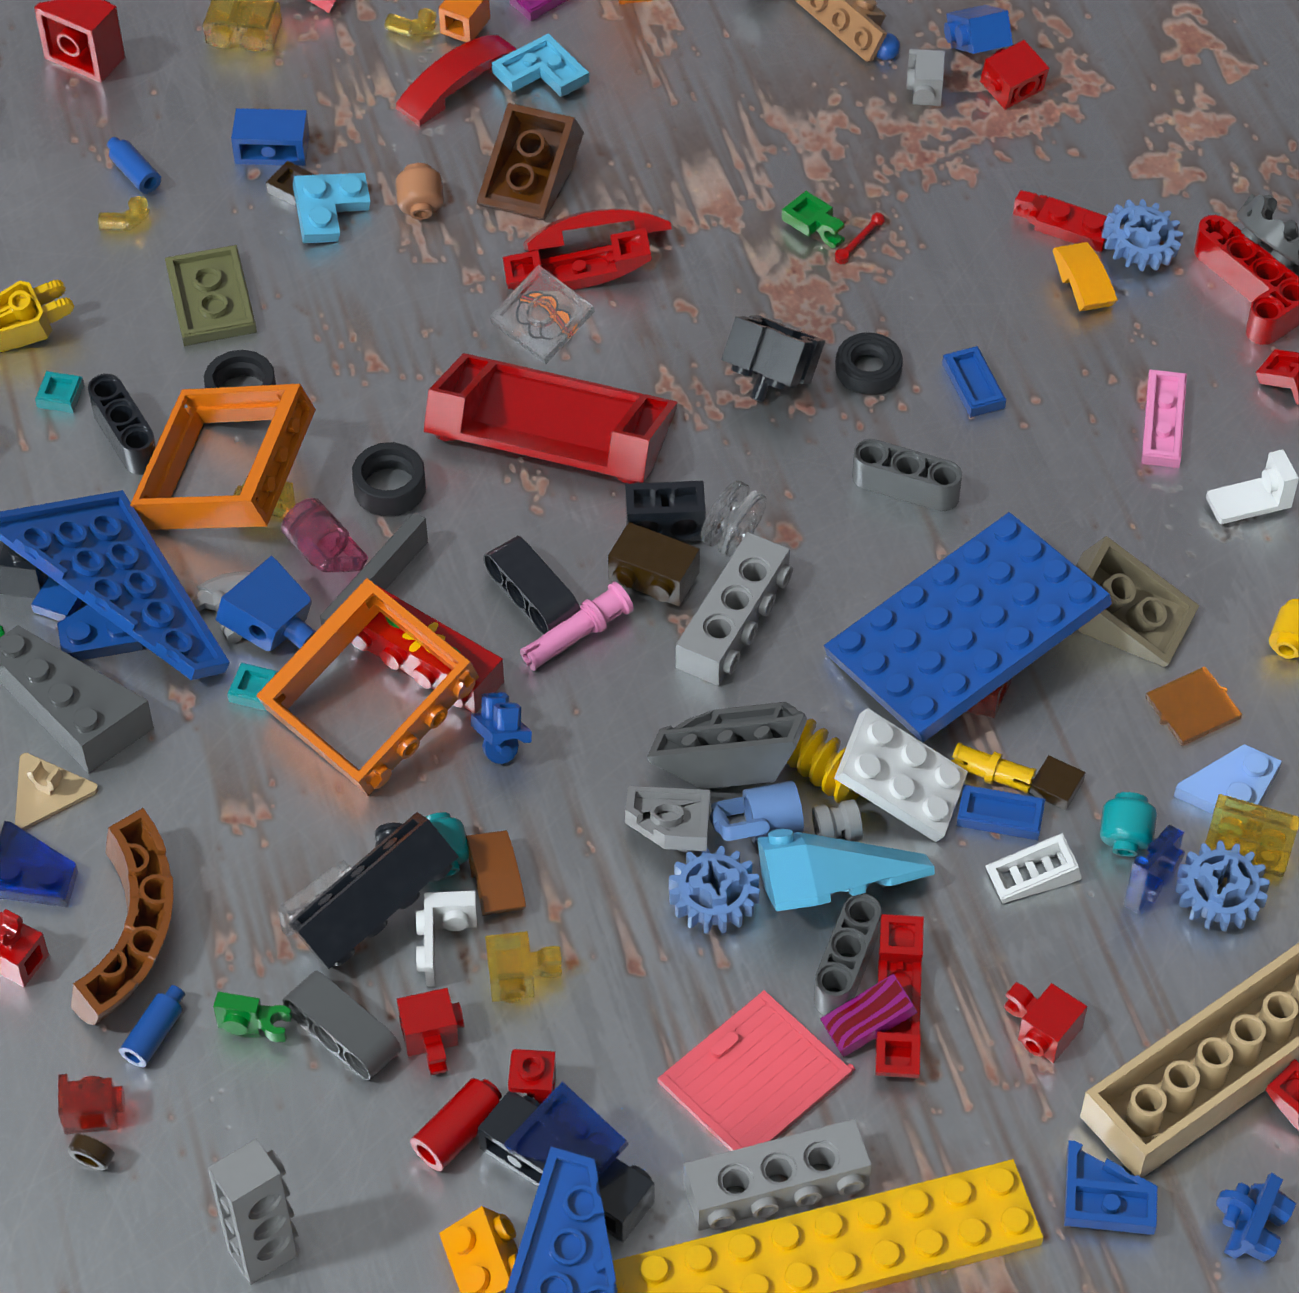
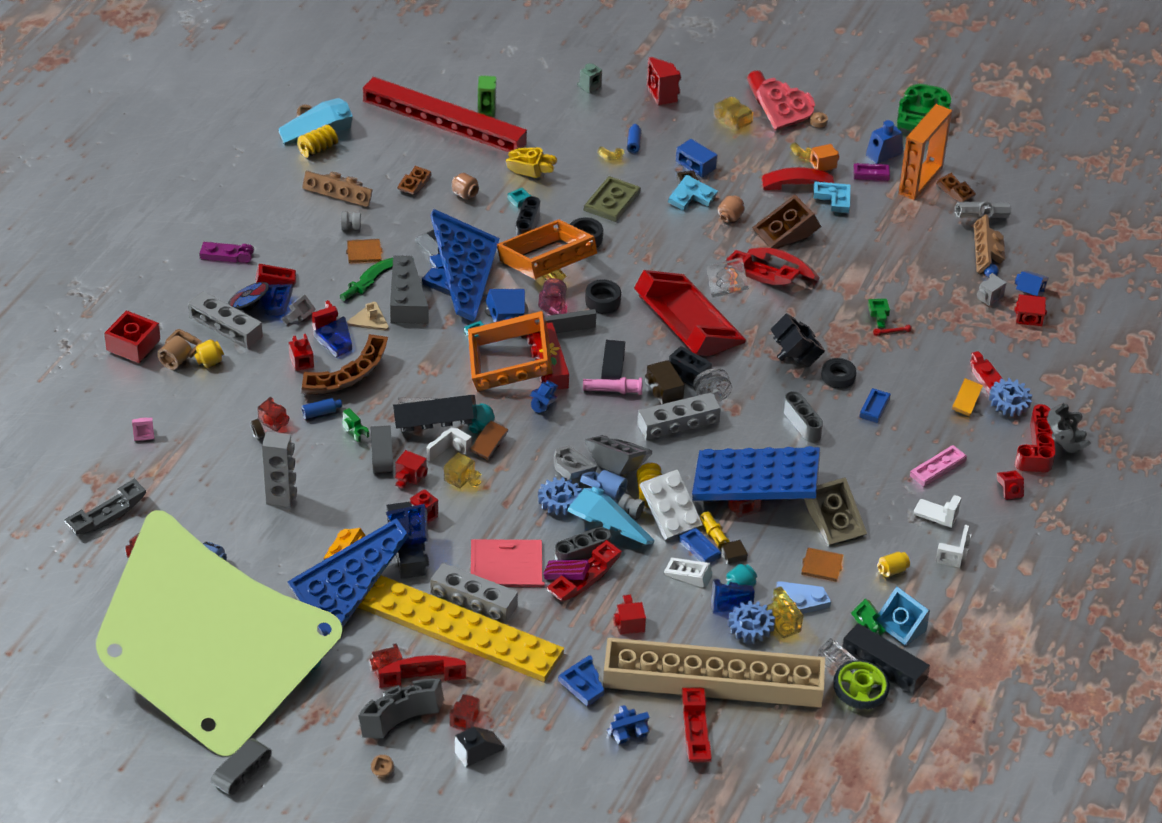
camera: 40 degrees right, 10 degrees down
red brick [410,1078,502,1171] -> none

